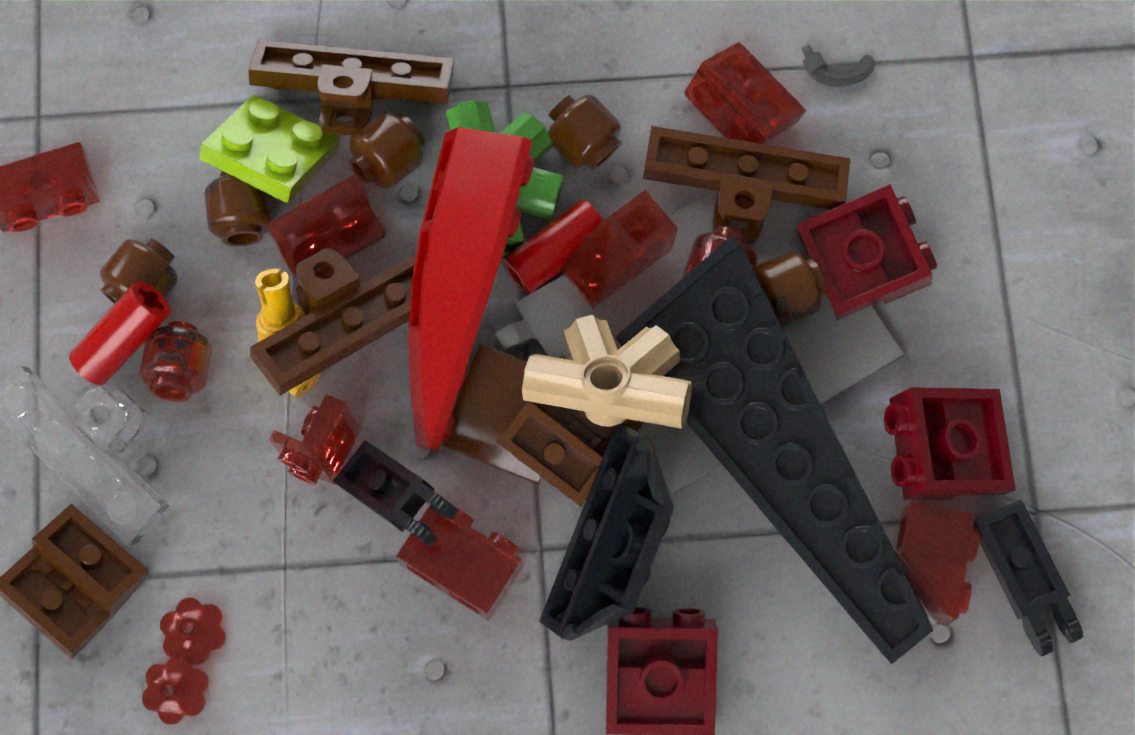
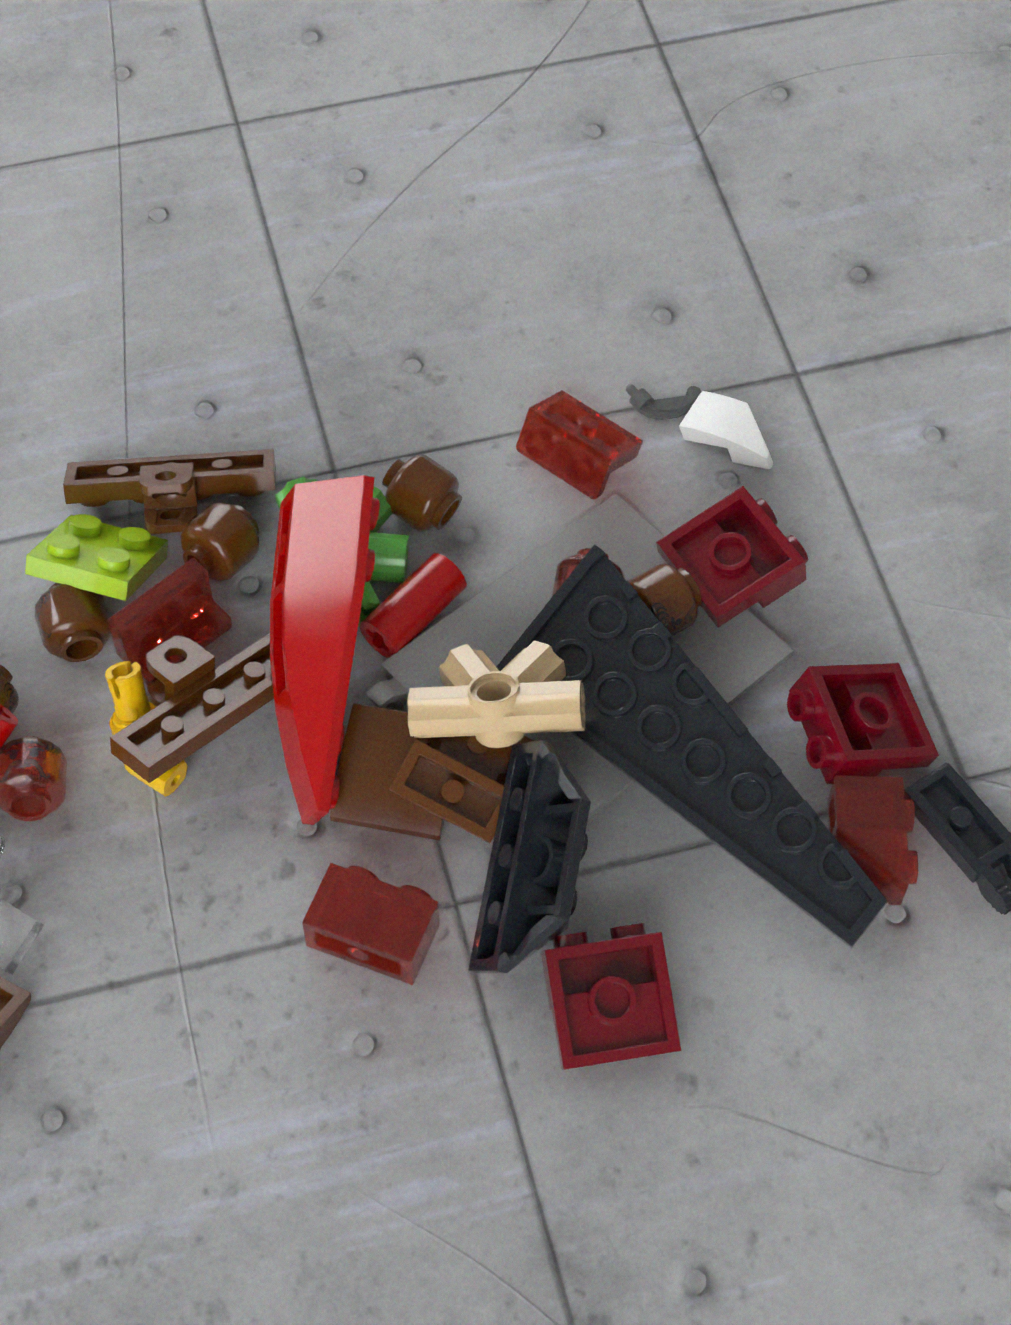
camera: 10 degrees left, 15 degrees down
clear red plant [142,656,209,725] -> none
clear red plant [160,598,226,665] -> none
clear red bracket [269,394,361,486] -> none
black hinge [332,440,459,548] -> none
clear red slope [561,190,678,309] -> none
reddish brown plate [643,126,850,244] -> none
none -> white slope [679,391,773,469]

